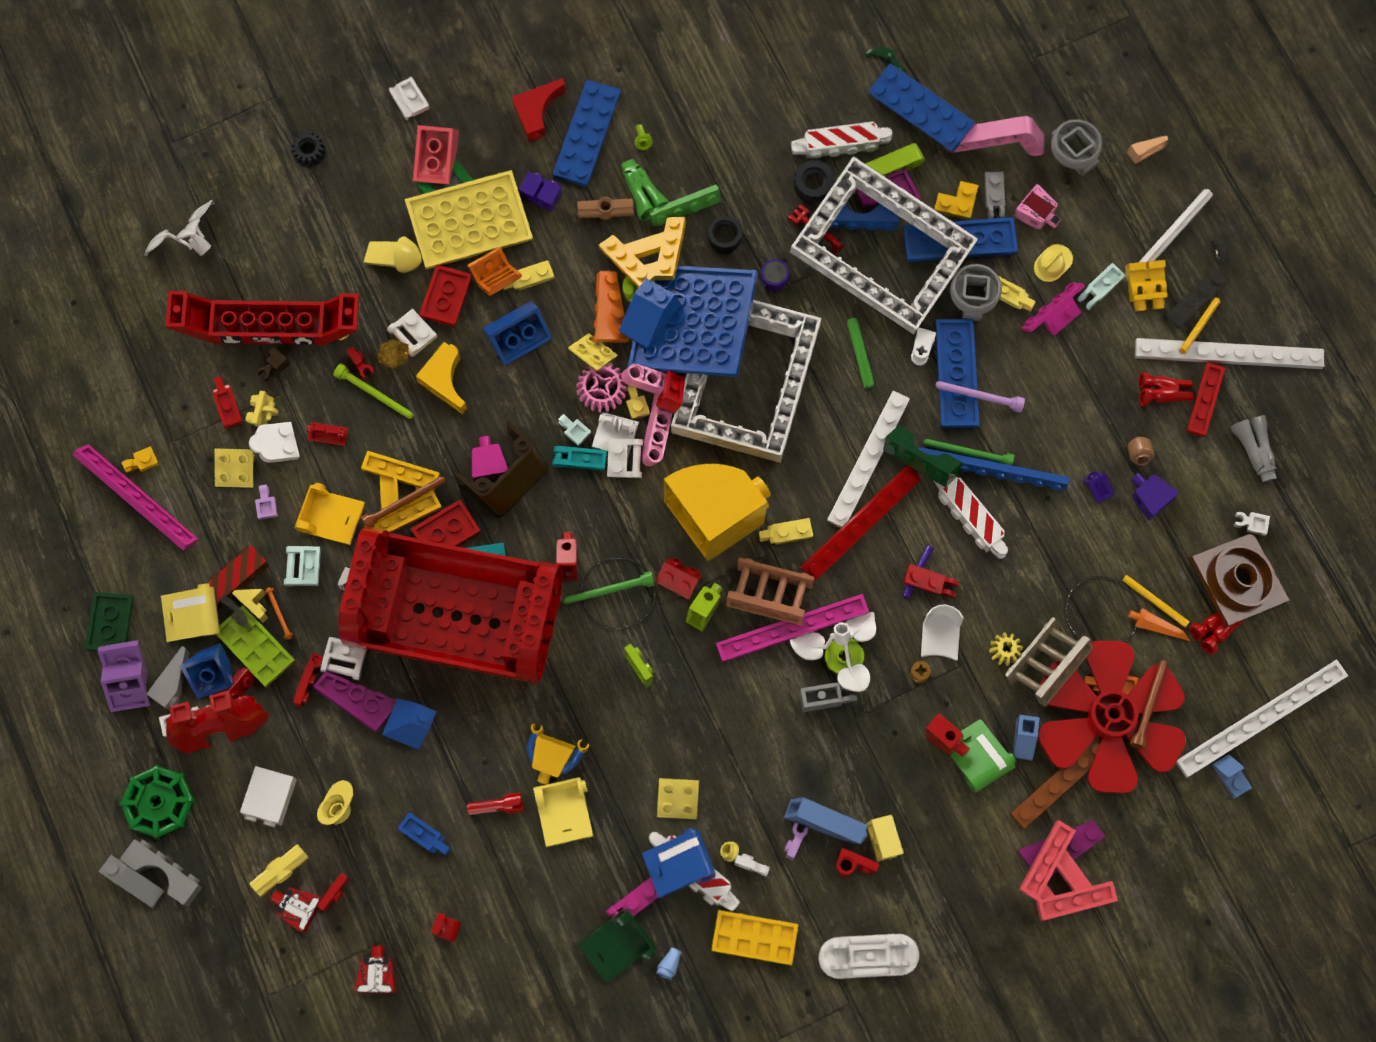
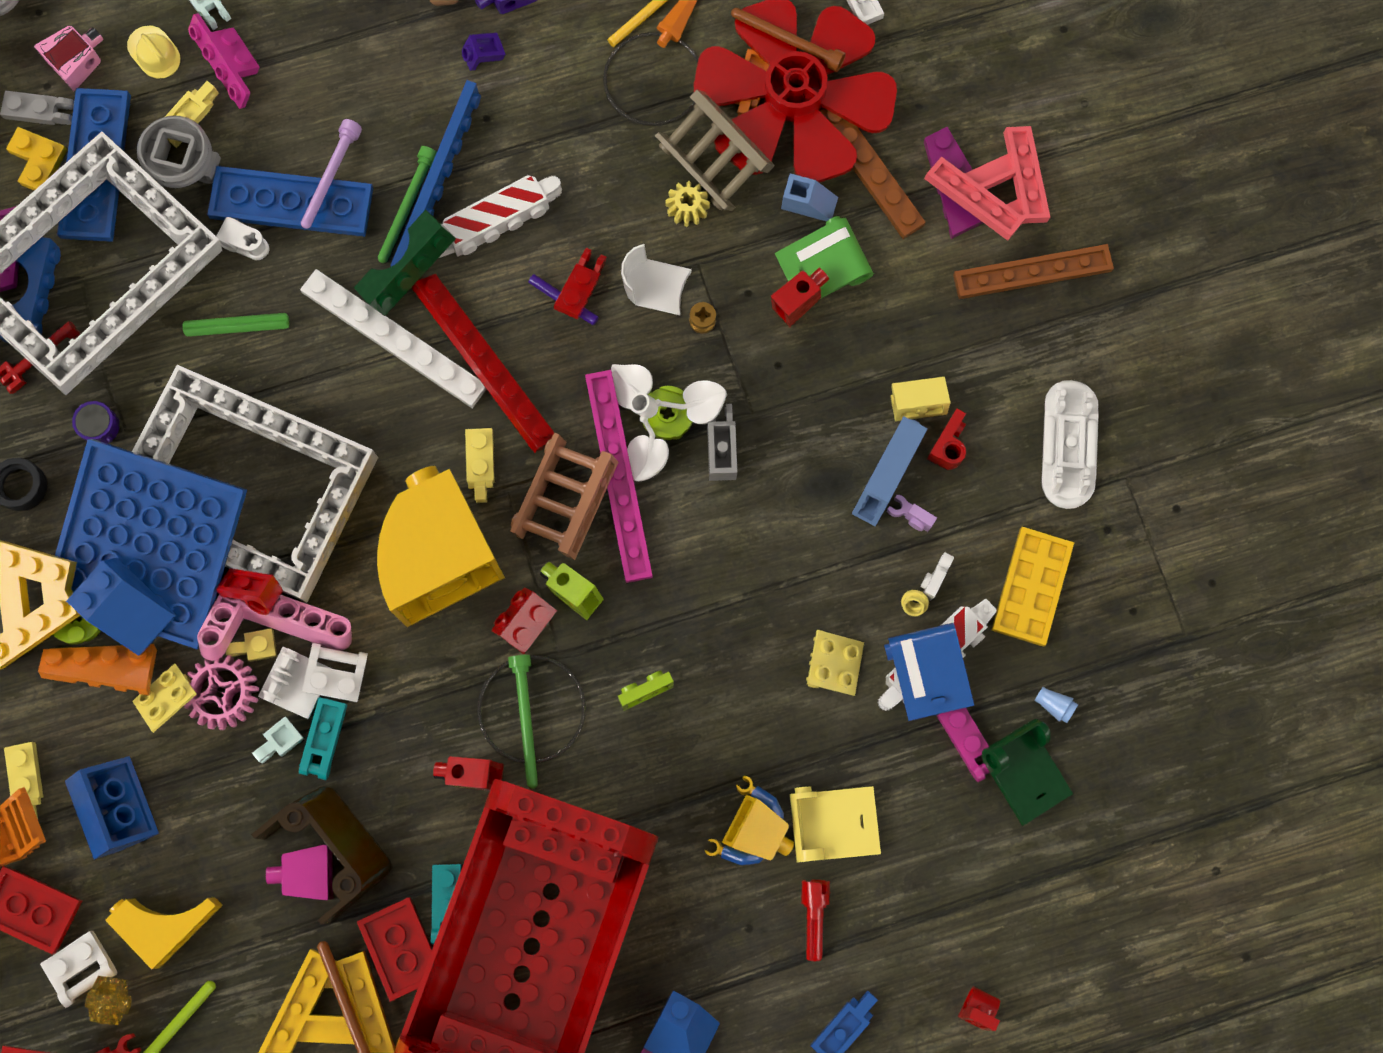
camera: 85 degrees left, 5 degrees up
none -> dark orange plate [953,244,1114,299]

